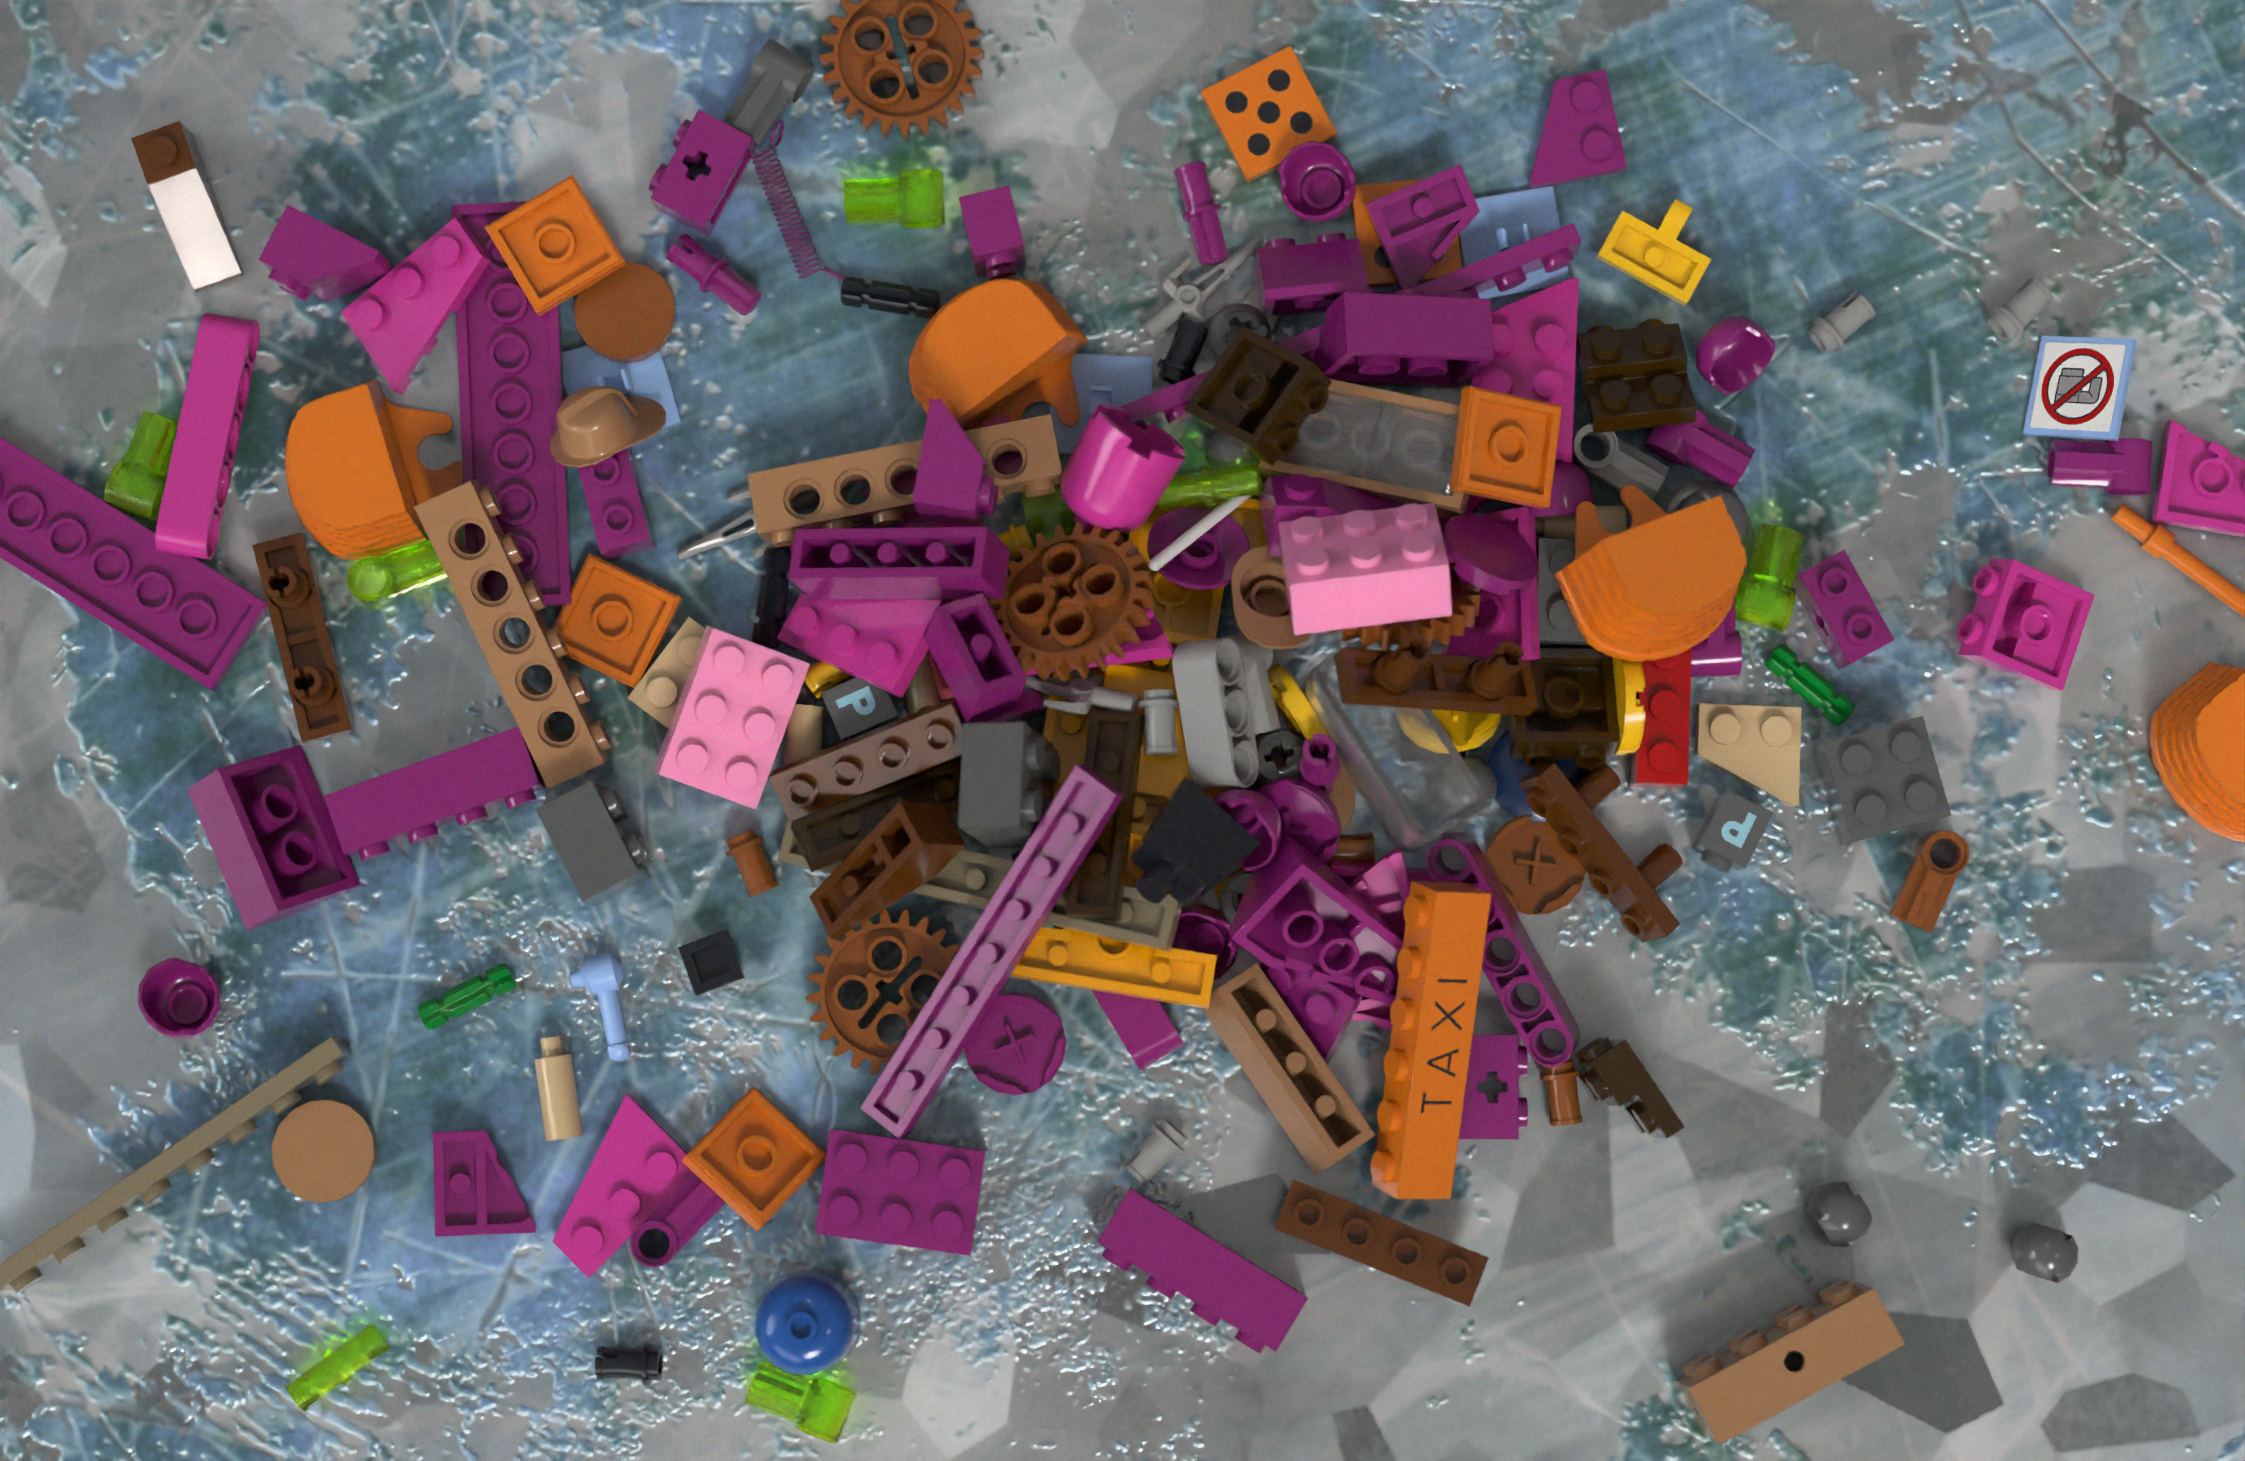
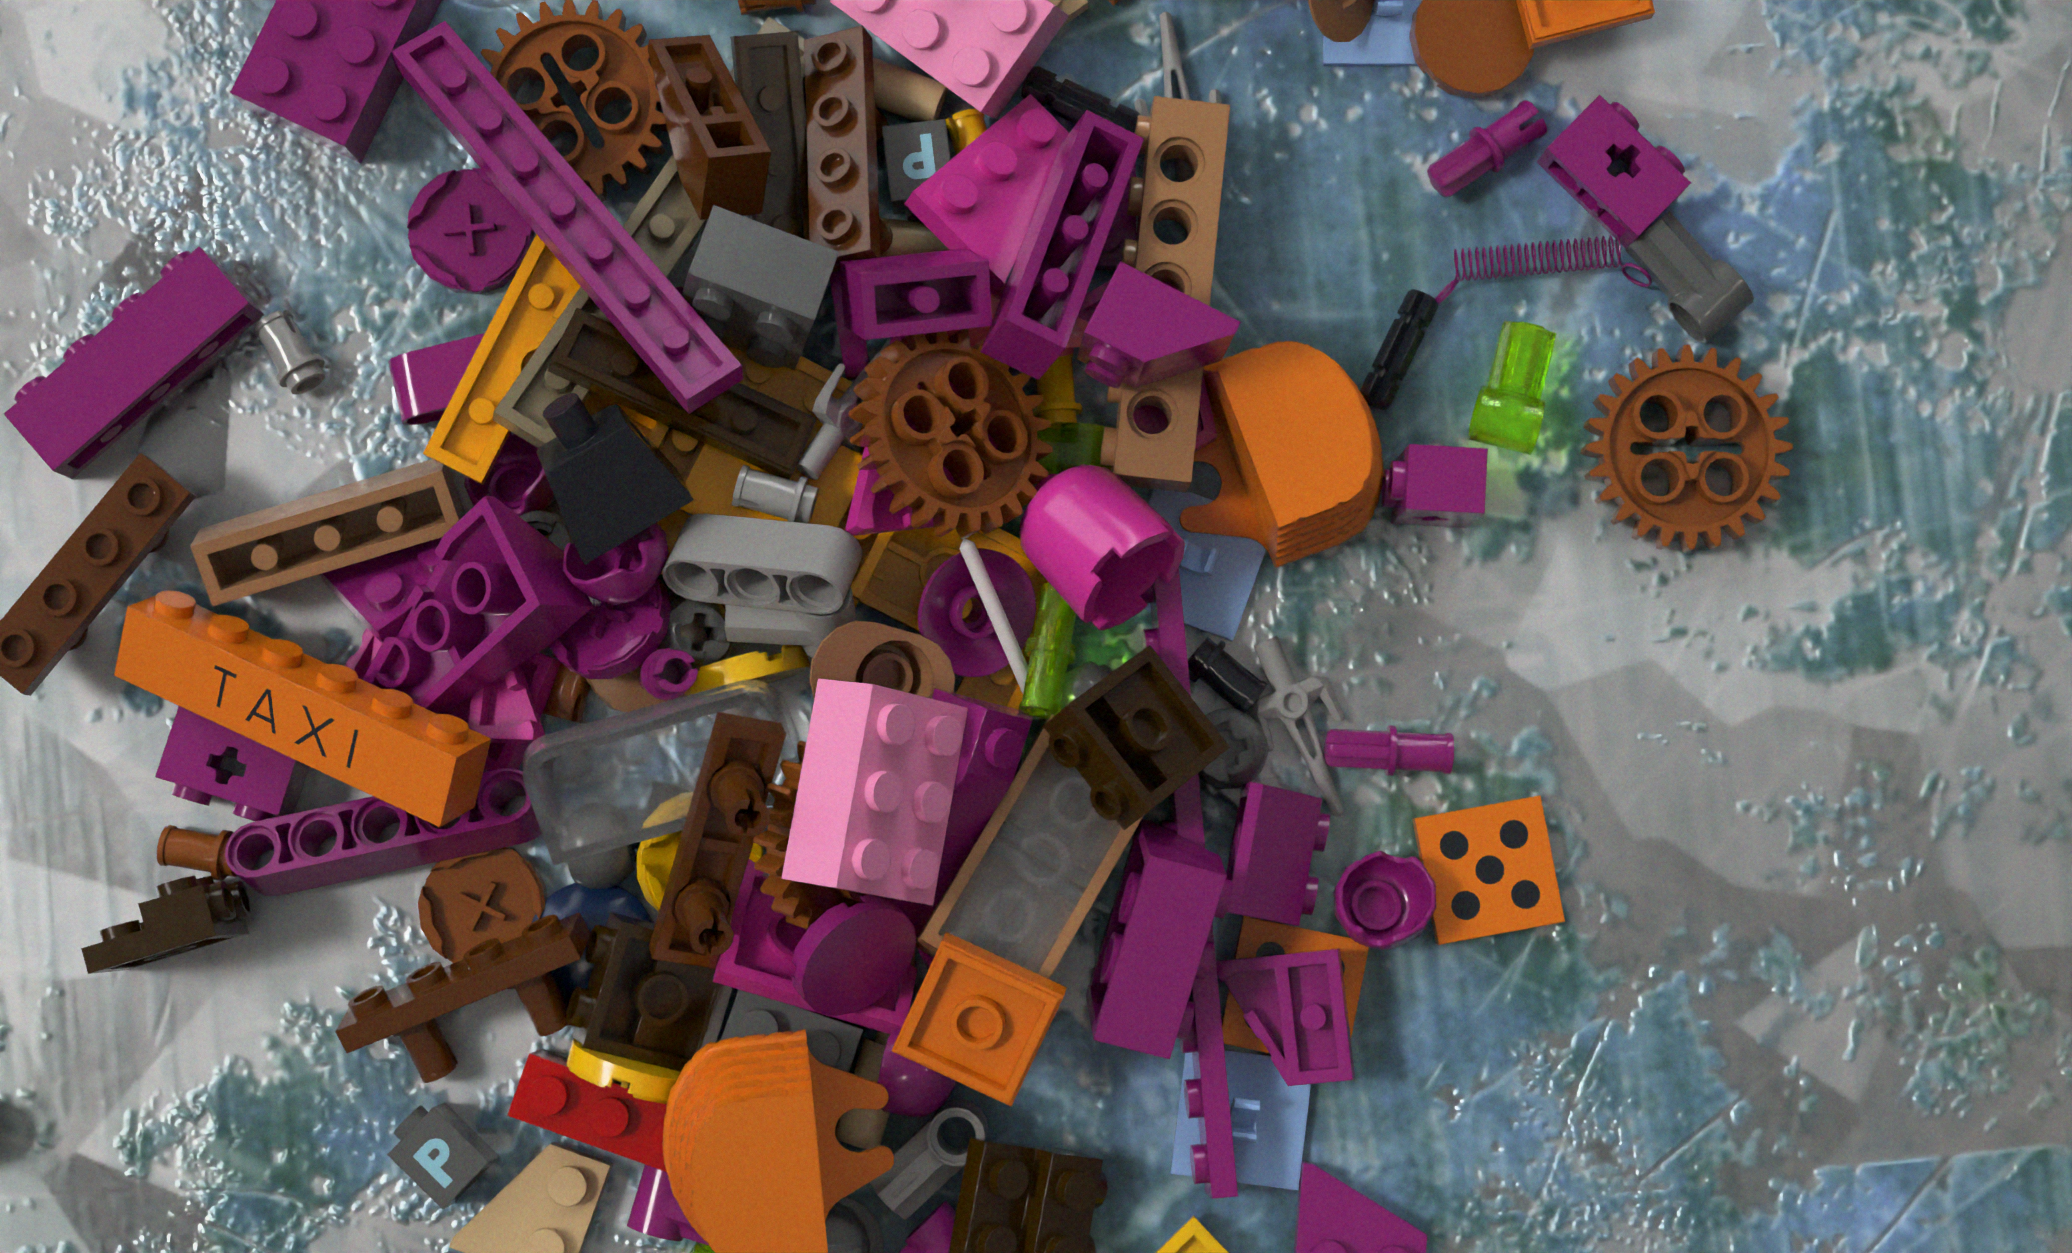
camera: 110 degrees right, 0 degrees up
dark pink wing [1472,278,1579,463] -> none

